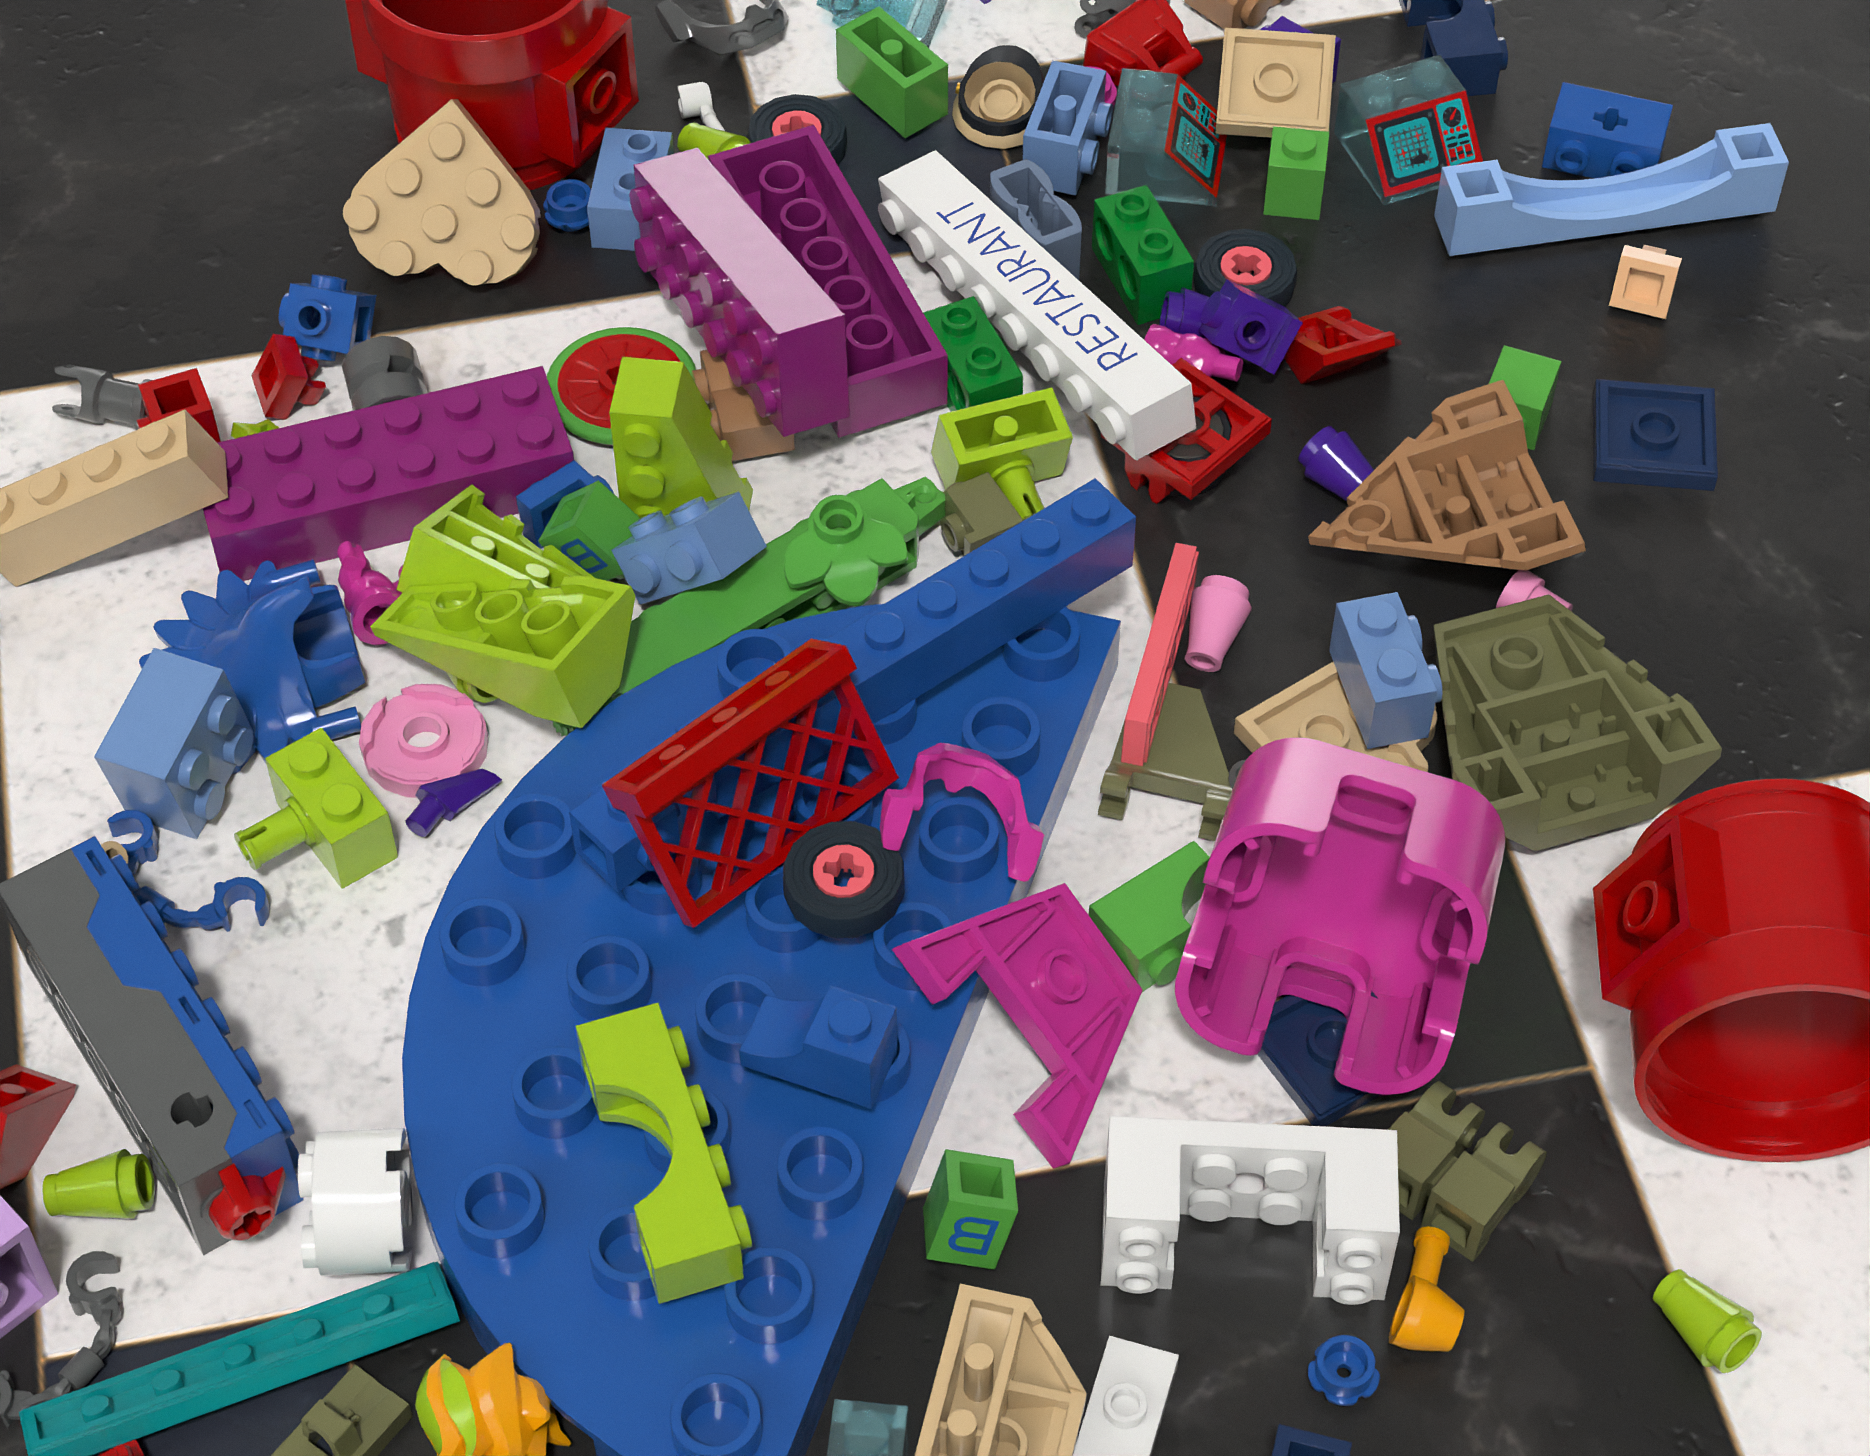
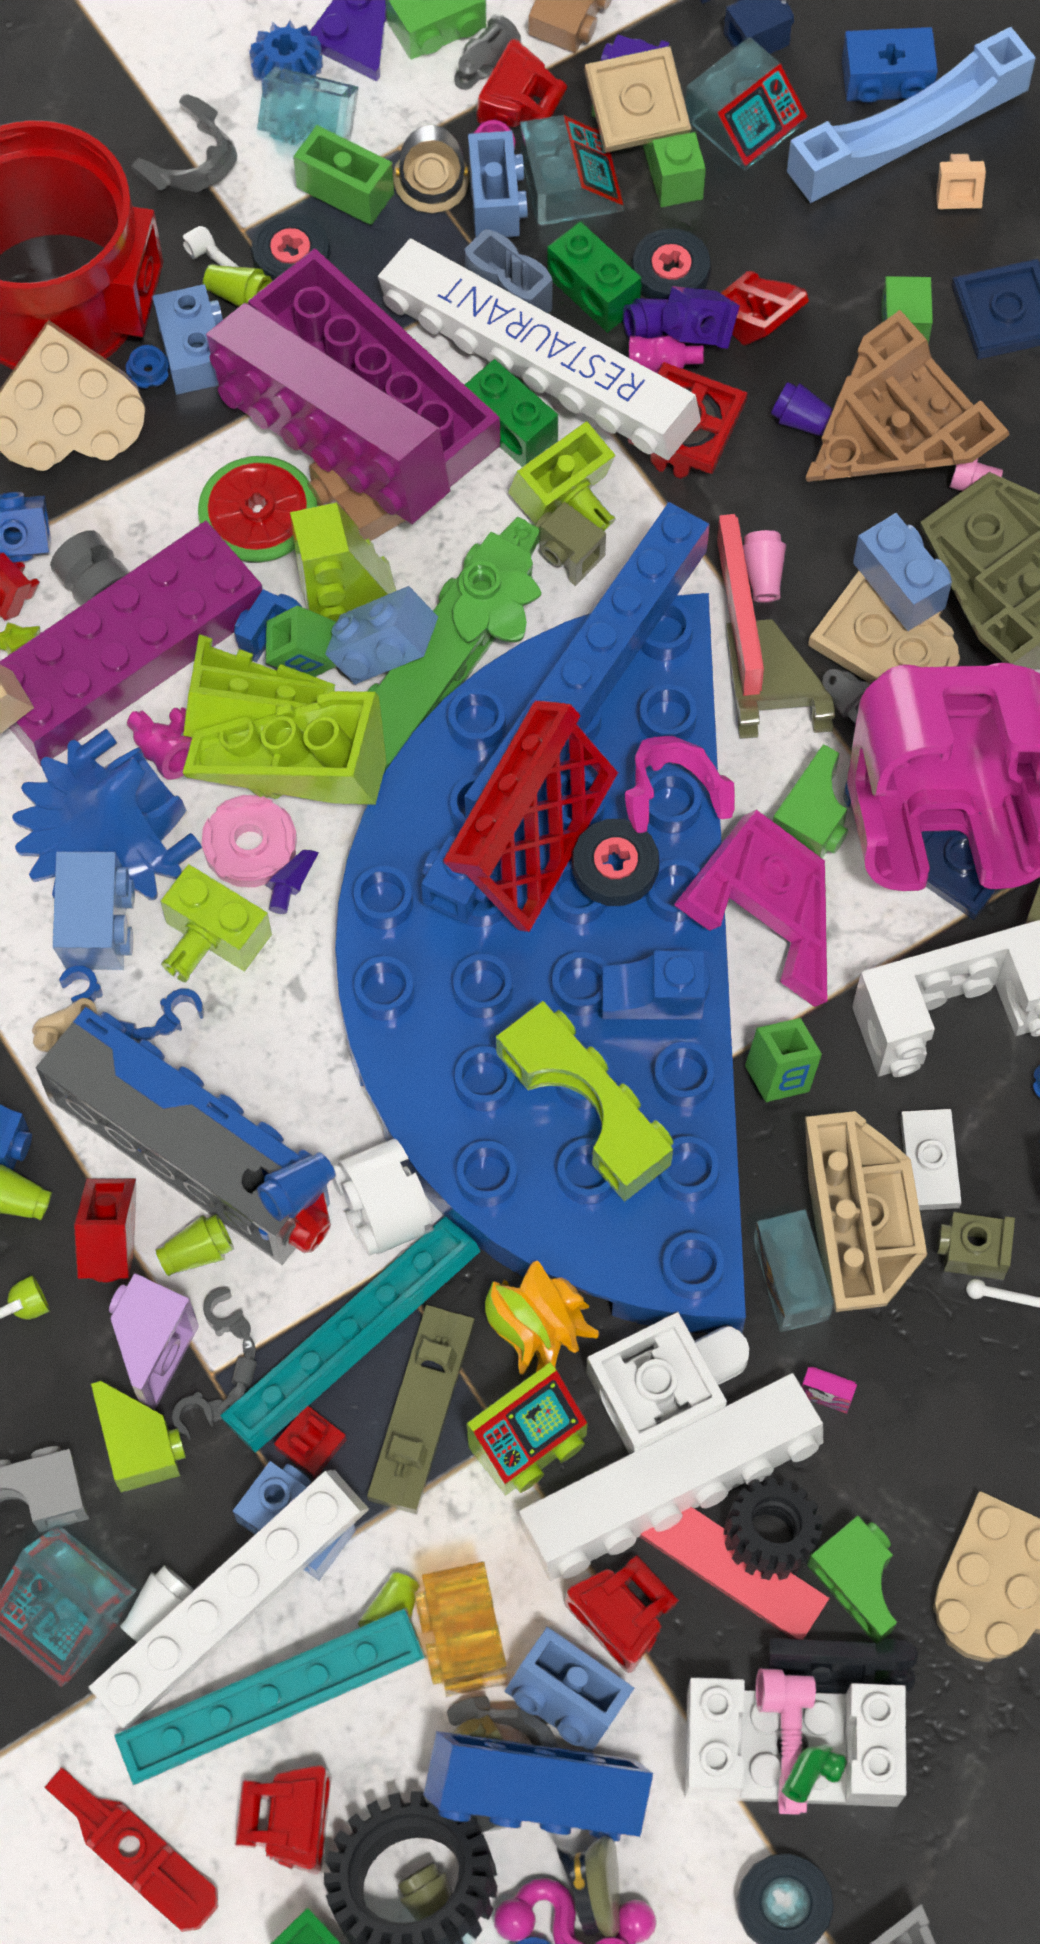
camera: 20 degrees left, 15 degrees up
none -> blue cone [257,1152,336,1221]

